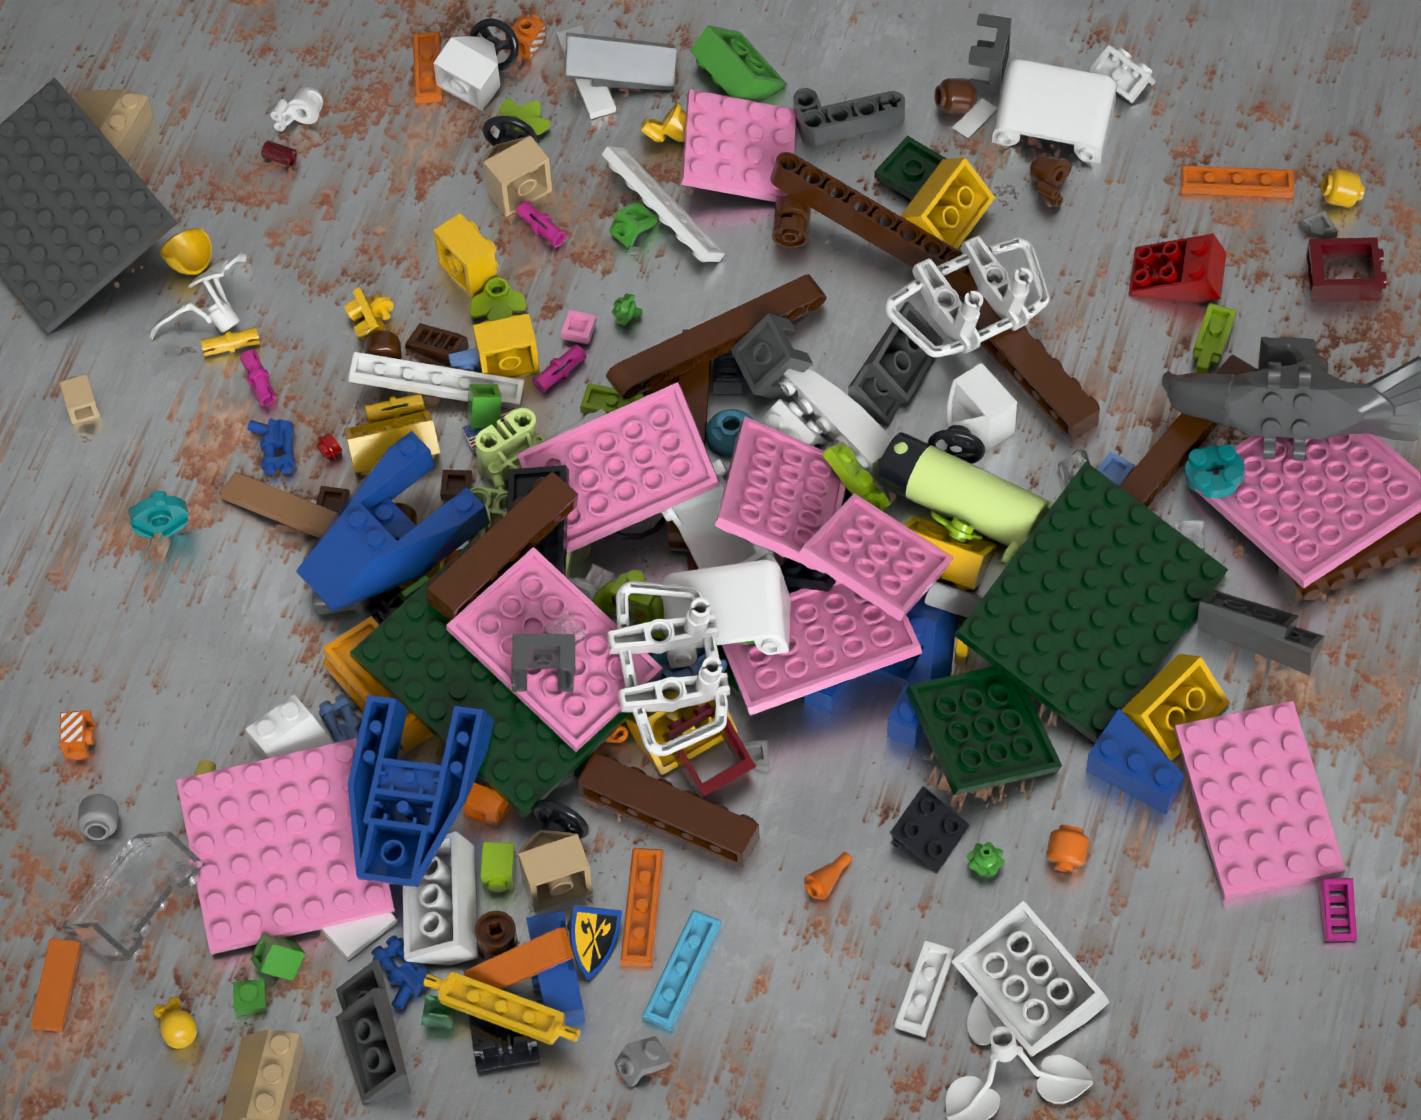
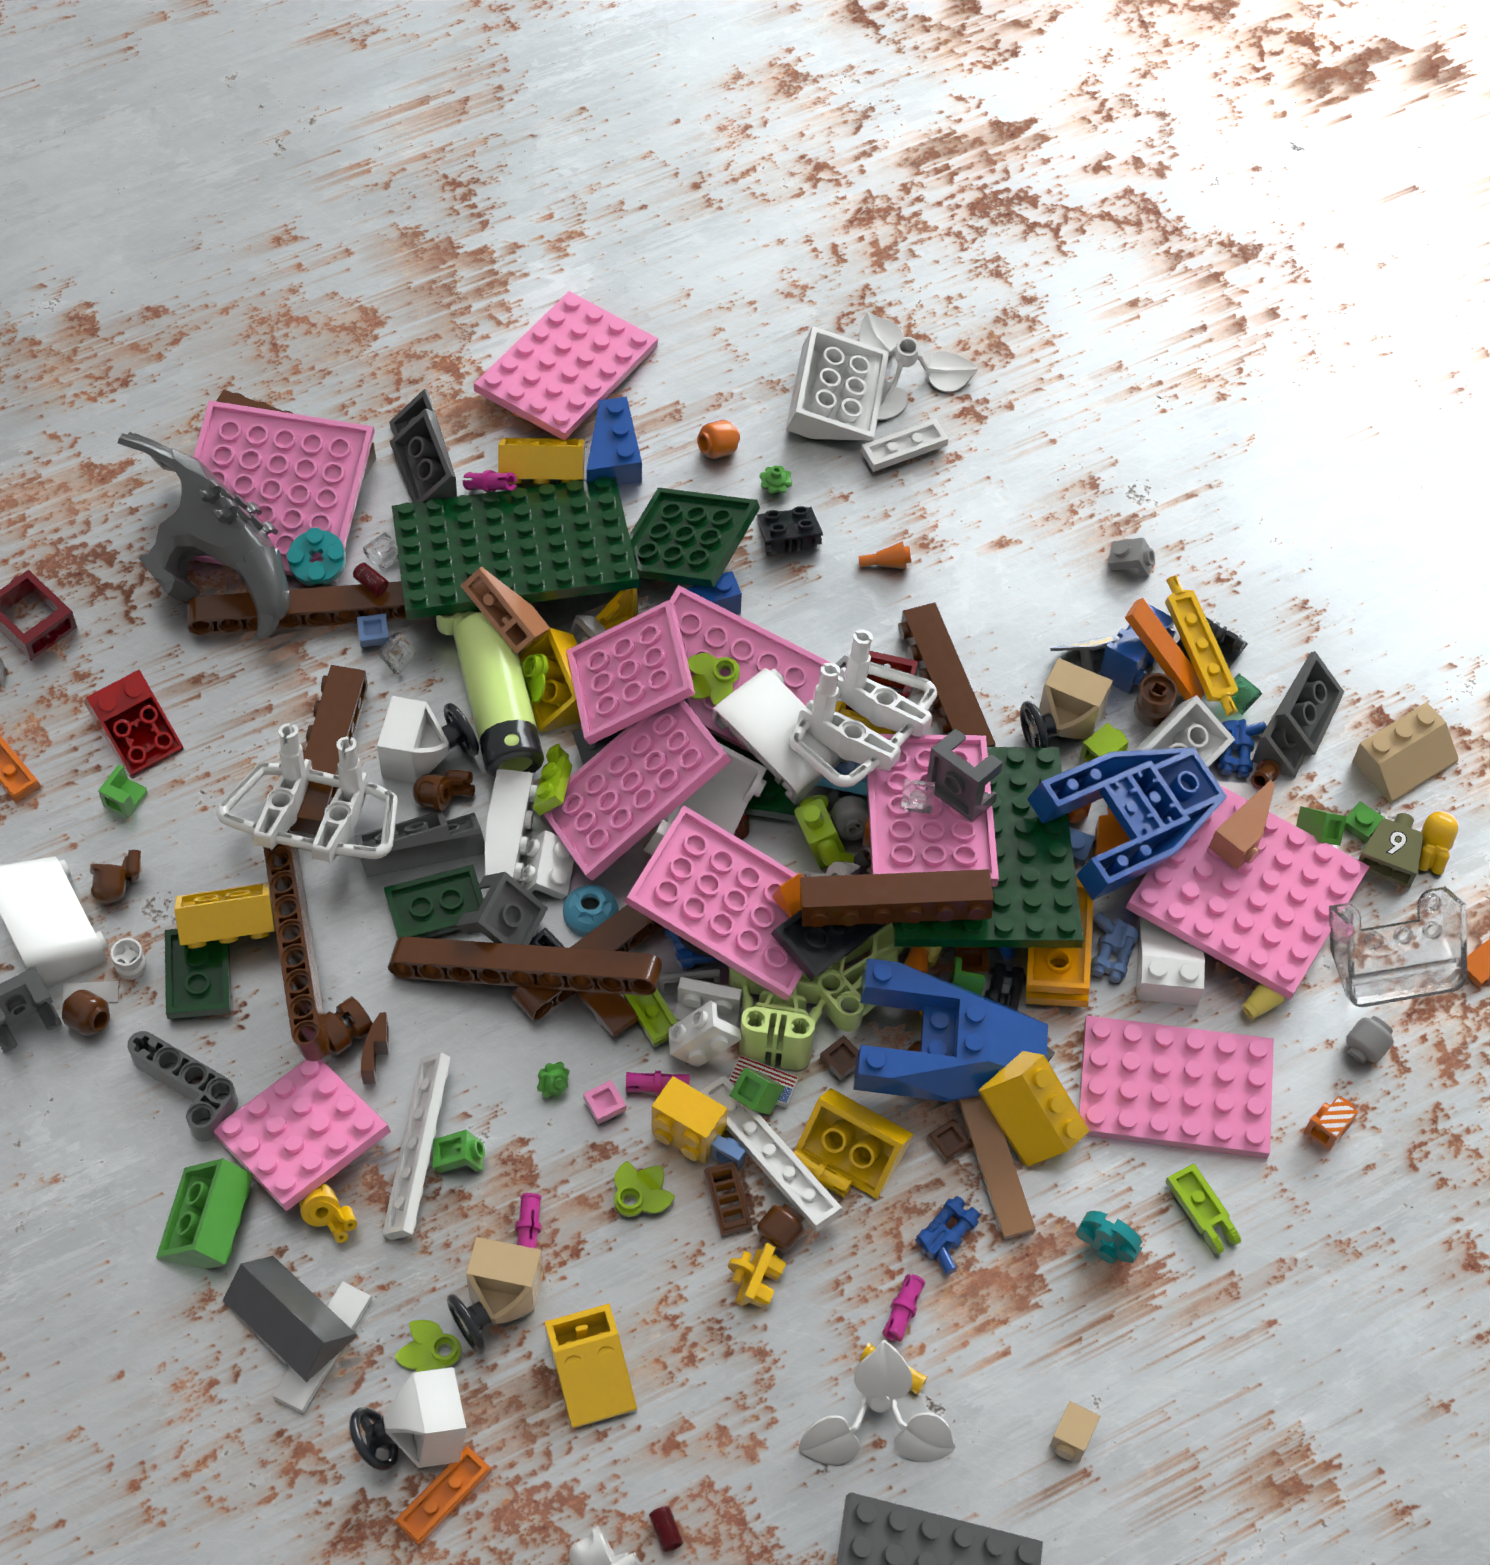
camera: 140 degrees left, 0 degrees up
yellow helmet [160,228,212,275] -> none
red plate [316,433,342,460] -> none
yellow brick [433,213,499,299] -> none
orange brick [505,14,546,60] -> none
orange tile [620,848,664,967] -> none
medium azure tile [642,910,722,1032] -> none
lime hinge [1192,303,1237,374] -> none
dark pink slope [1318,878,1357,942] -> none
none -> bright green panel [98,765,148,819]
none -> white wheel [110,938,147,980]
none -> dark red piece [353,562,389,596]
none -> reddish brown slope [361,1012,389,1084]
none -> dark green plate [384,864,484,939]
none -> reddish brown piece [412,769,475,811]
none -> nougat slope [460,567,550,654]
none -> dark pink pin [462,470,517,492]
none -> yellow slope [544,1303,637,1429]
none -> white bracket [669,1001,741,1067]
none -> lime plate [687,653,740,706]
none -> orange slope [772,873,803,918]
none -> yellow slope [978,1051,1090,1167]
none -> bright pink plate [1078,1015,1274,1159]
none -> lime hinge [1165,1163,1241,1255]
none -> nougat slope [1208,780,1275,870]
none -> reddish brown pin [1250,759,1280,790]
none -> olive torso [1358,813,1423,888]

